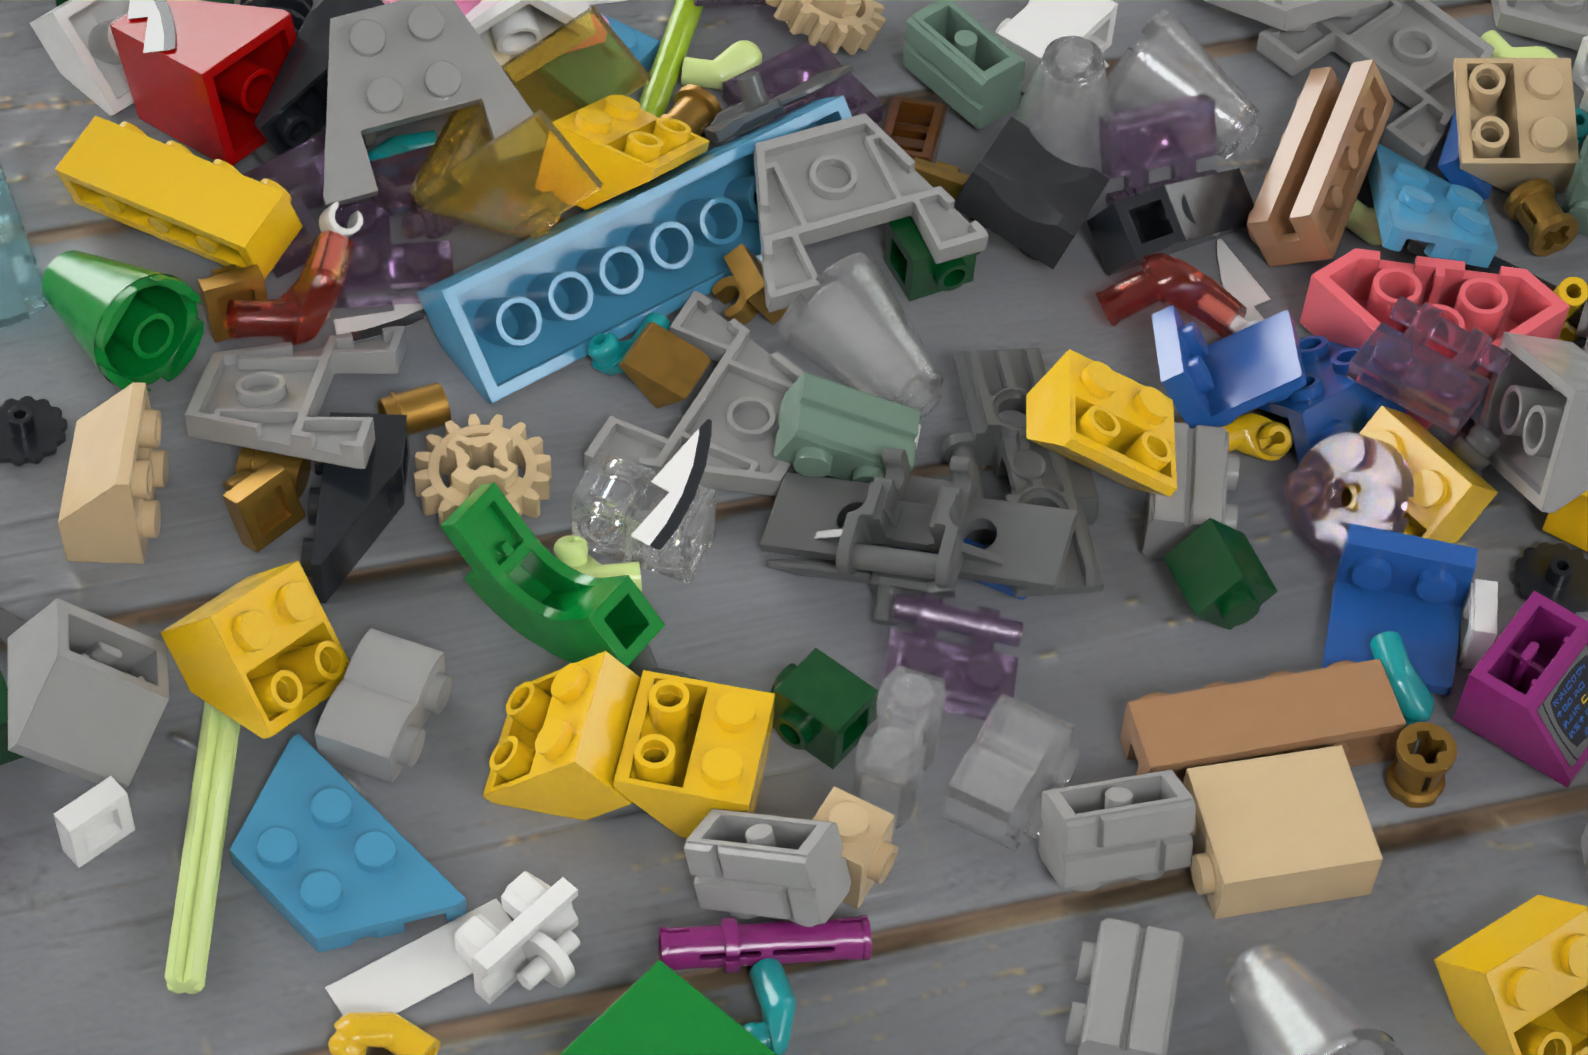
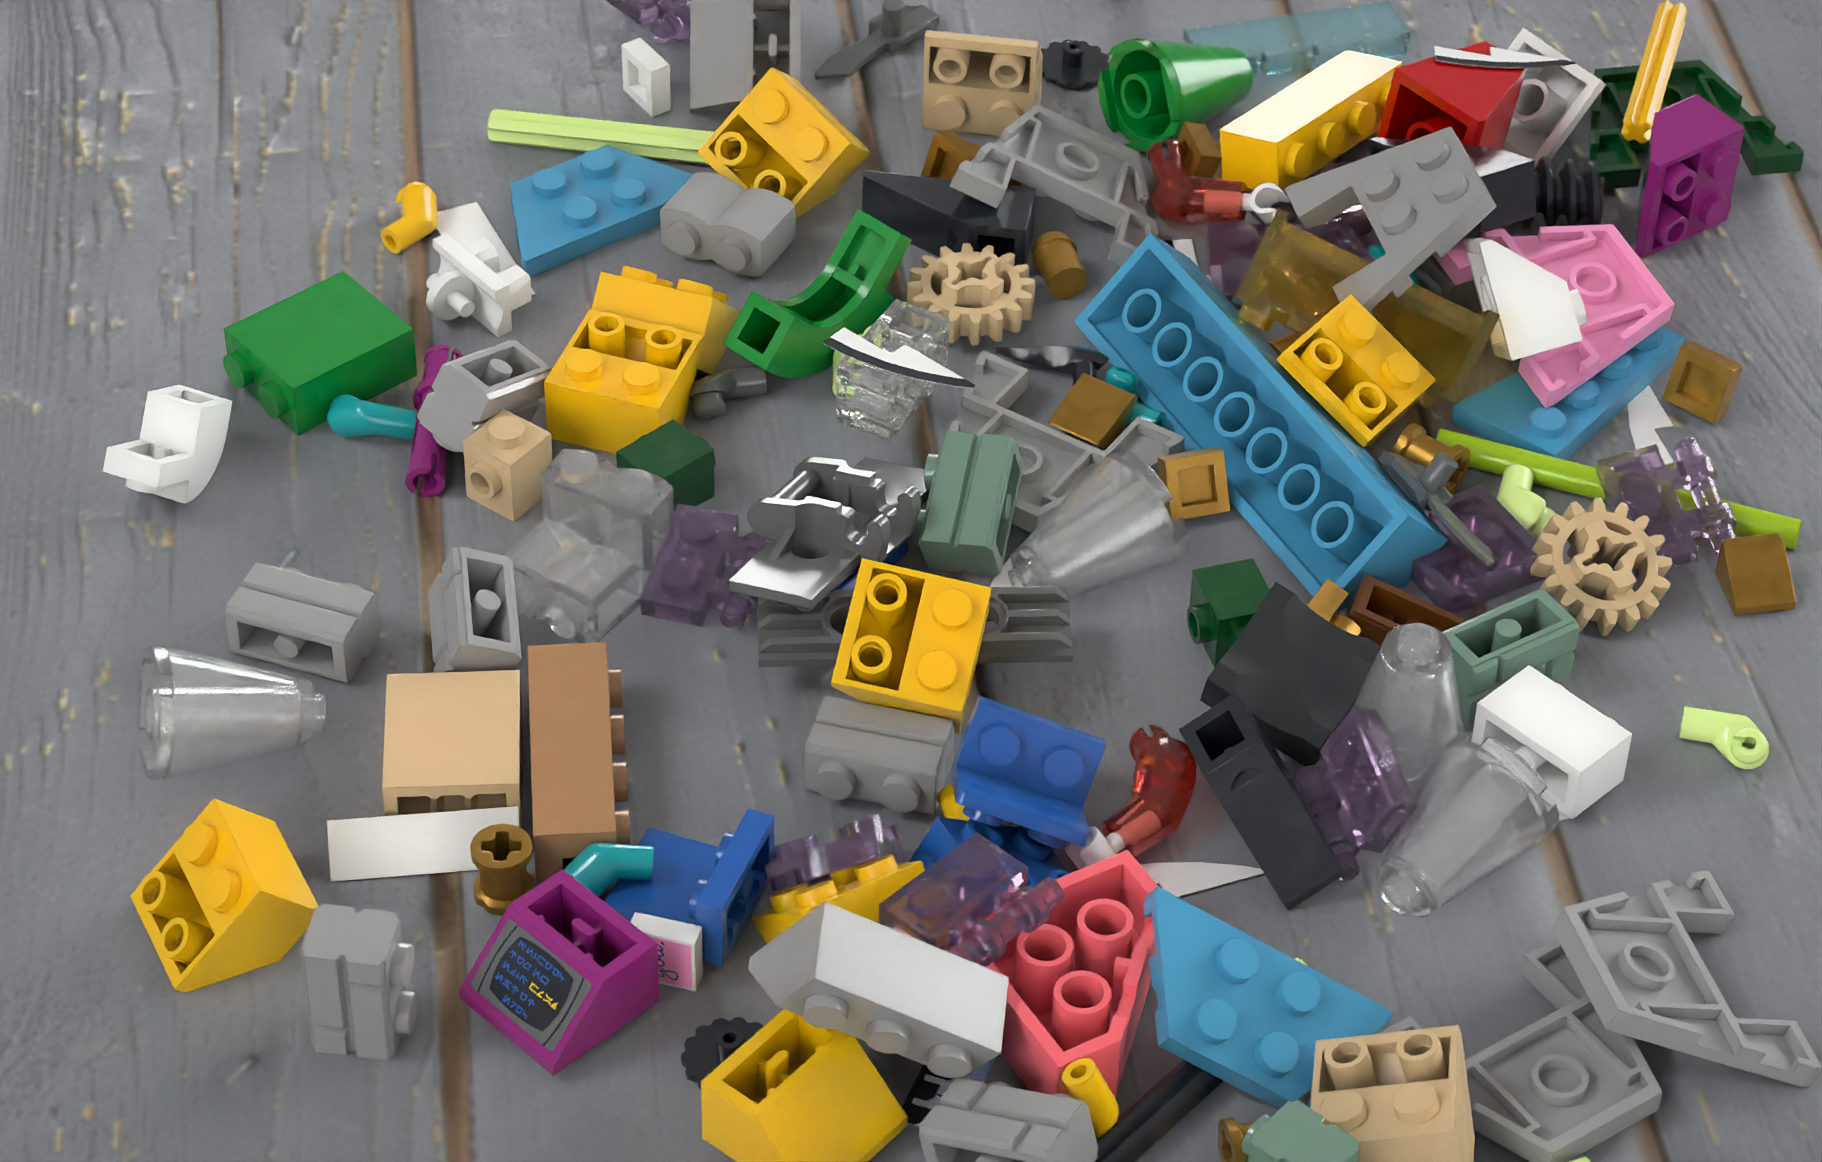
camera: 100 degrees right, 10 degrees down
light grey wing [754,113,989,313] -> none
dark green brick [1163,518,1278,630] -> none
medium nougat brick [1247,59,1394,267] -> none
none -> white sticker [327,806,520,882]
none -> black bar [996,345,1109,386]

